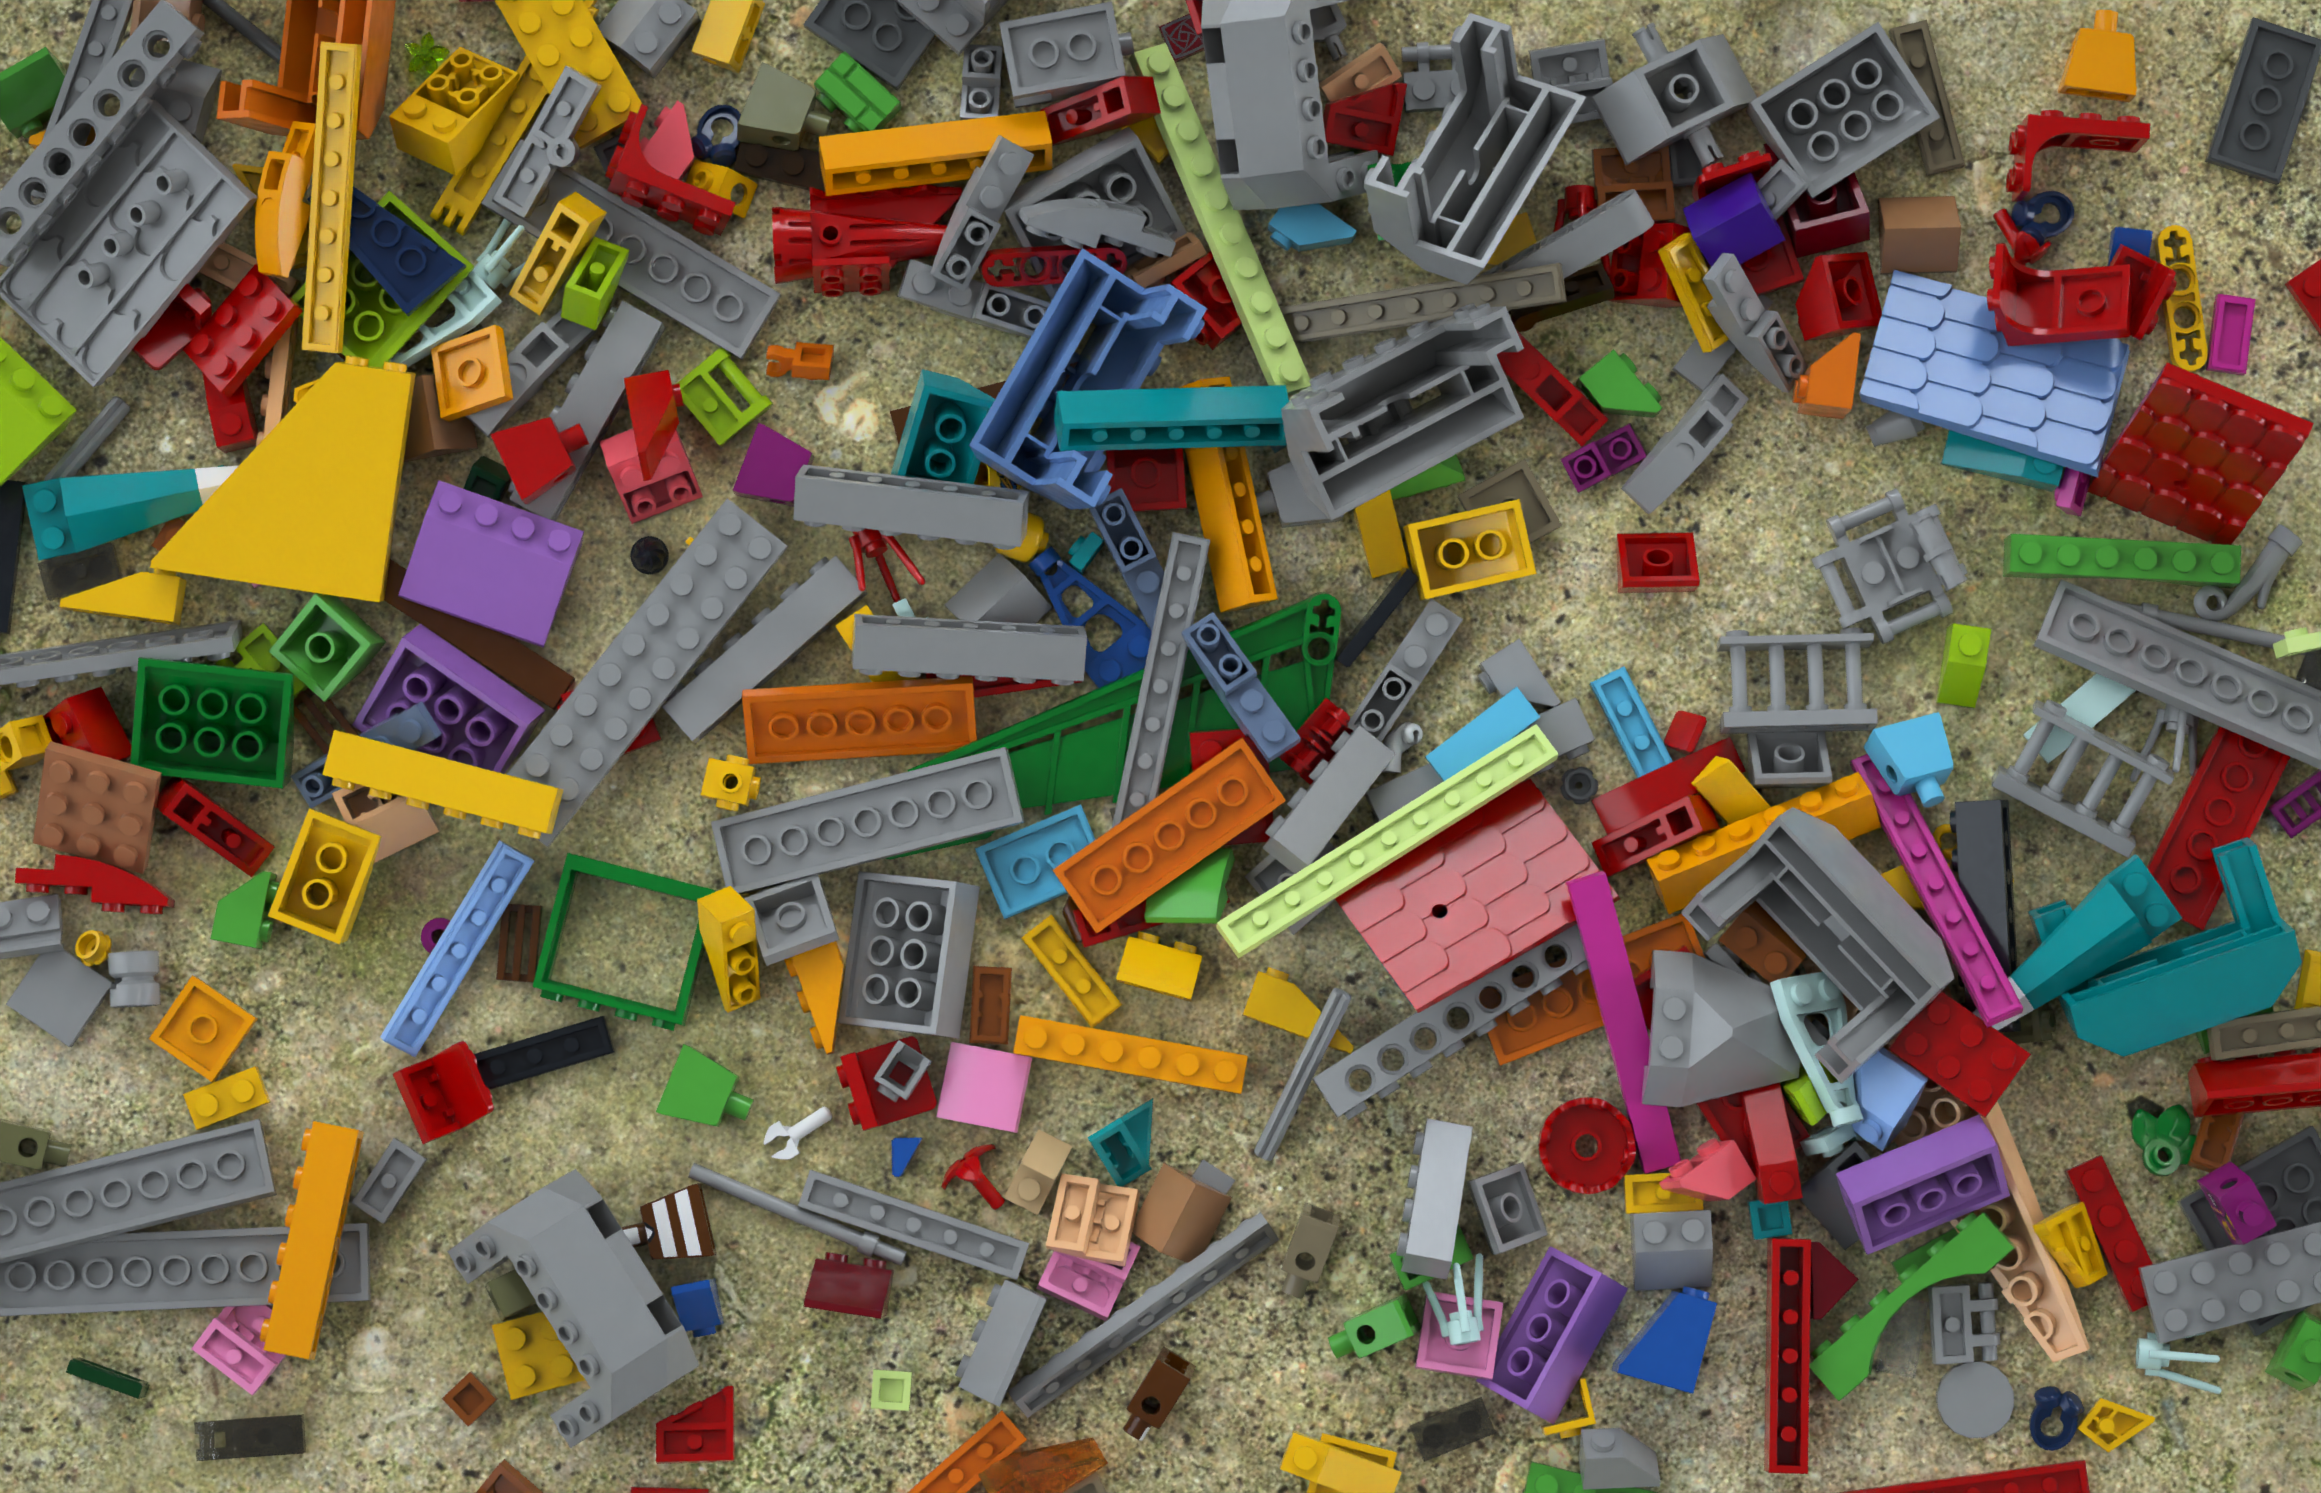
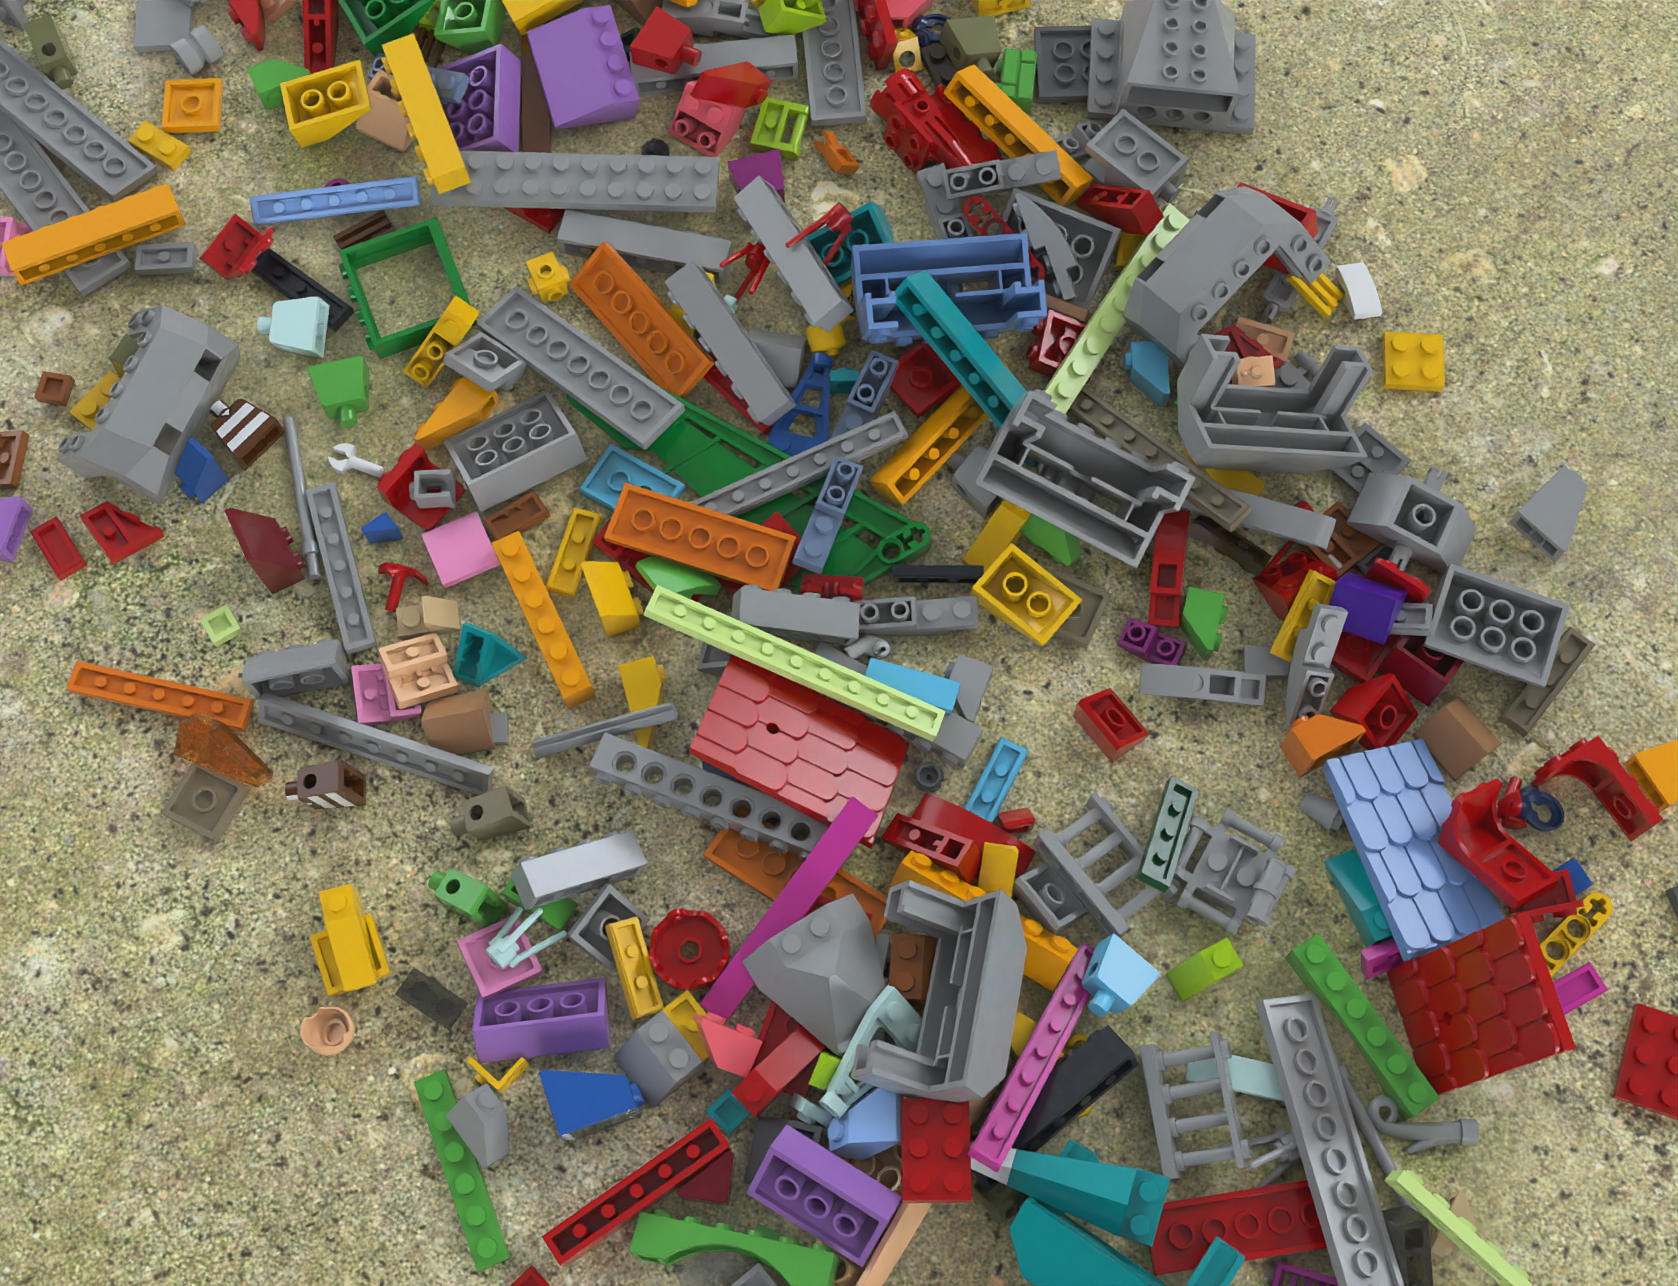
camera: 55 degrees right, 15 degrees down
yellow plate [75,930,112,967] -> none
none -> light aqua torso [257,297,330,358]
none -> yellow tile [605,916,664,1019]
none -> red plant [785,202,854,267]
none -> plate [1136,776,1199,893]
none -> light nougat head [1232,355,1275,387]

